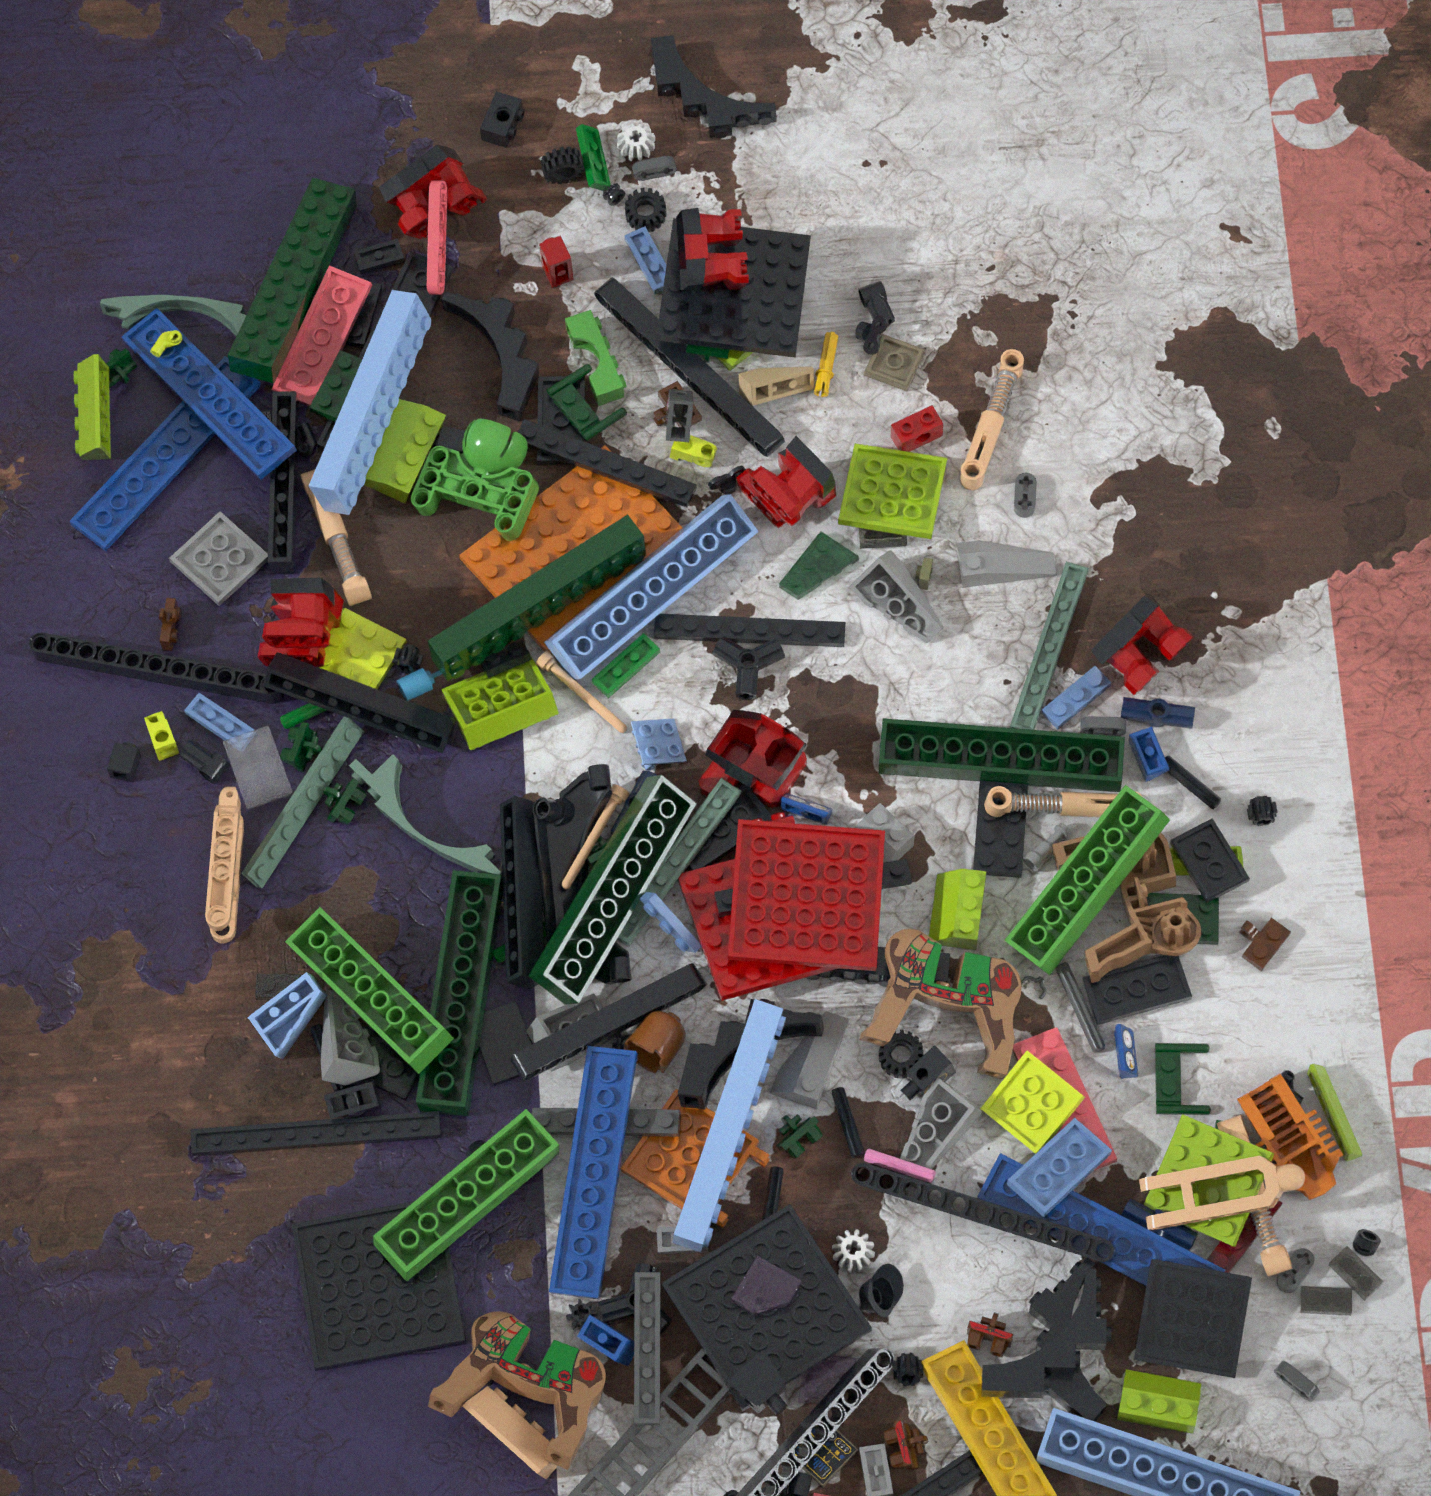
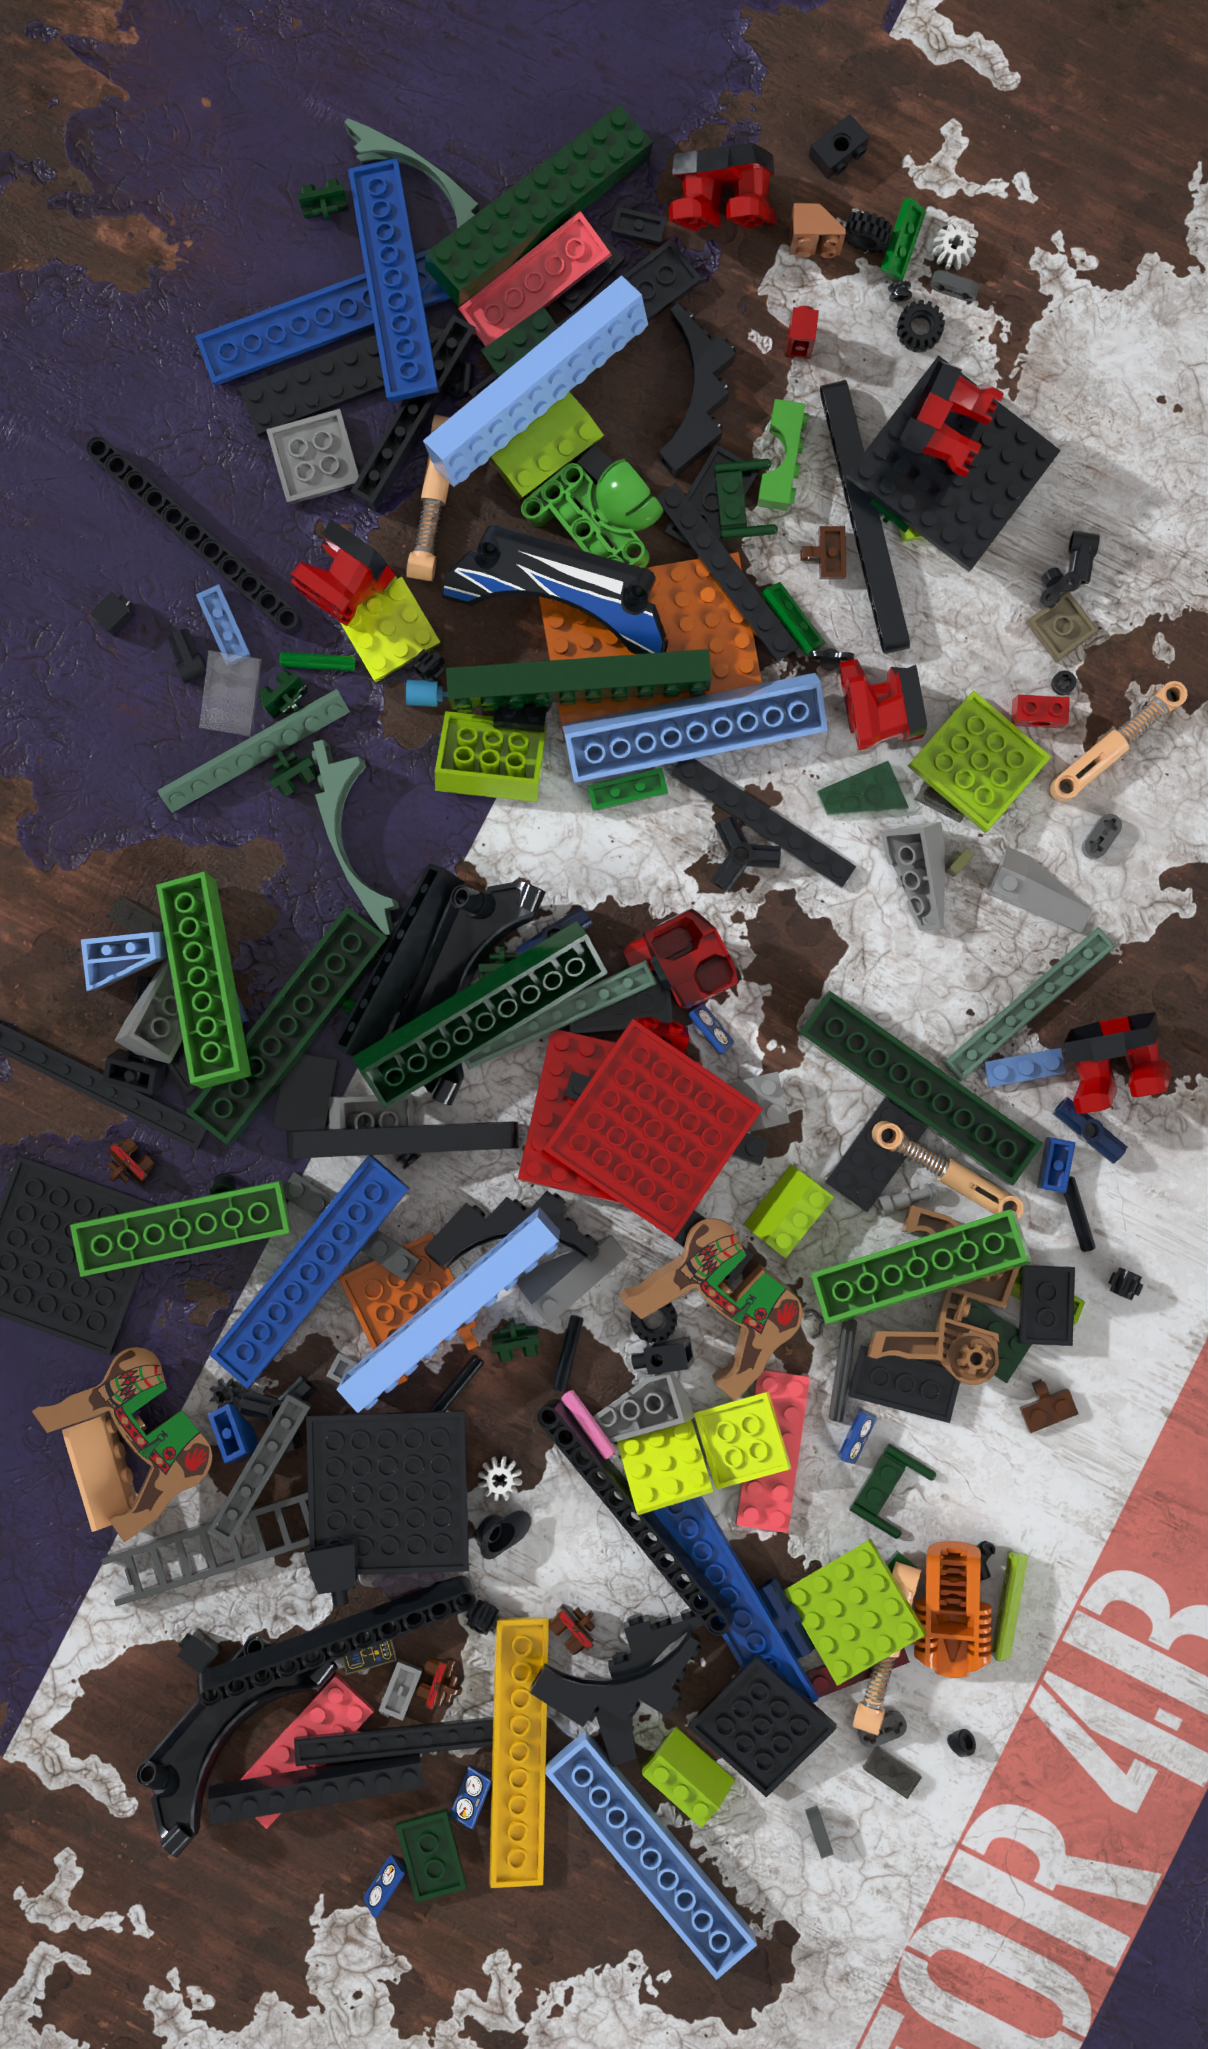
camera: 30 degrees right, 20 degrees up
lime slope [74,354,111,460] -> none
neon yellow leg [144,711,179,761] -> none
neon yellow arm [150,330,182,357] -> none
reddish brown plate [159,598,182,651] -> none
light nougat piece [205,786,244,944] -> none
black brick [263,652,456,753] -> none
coral beam [427,181,447,295] -> none
light nougat piece [536,650,627,733] -> none
light nougat piece [562,784,630,889] -> none
medium blue plate [624,226,666,294] -> none
dark orange cylinder [624,1011,686,1074] -> none
light blue hinge [631,719,687,771] -> none
medium blue plate [640,892,701,953] -> none
black arch [651,35,776,138] -> none
dark grey torso [666,389,693,442] -> none
neon yellow leg [669,435,717,467] -> none
clear purple plate [732,1256,802,1314] -> none
tan slope [739,366,814,406] -> none
yellow axle [814,331,838,397] -> none
medium blue plate [1007,1118,1112,1217] -> none
dark grey beam [1080,716,1126,736] -> none
light nougat piece [1139,1156,1305,1230] -> none
clear smoke plate [1329,1246,1384,1301] -> none
none -> reddish brown hips [107,1137,155,1186]
none -> black plate [239,335,385,437]
none -> black panel [442,525,669,654]
none -> neon yellow plate [617,1419,714,1515]
none -> green plate [761,582,825,655]
none -> nougat slope [789,203,846,258]
none -> black bush [1051,670,1077,696]

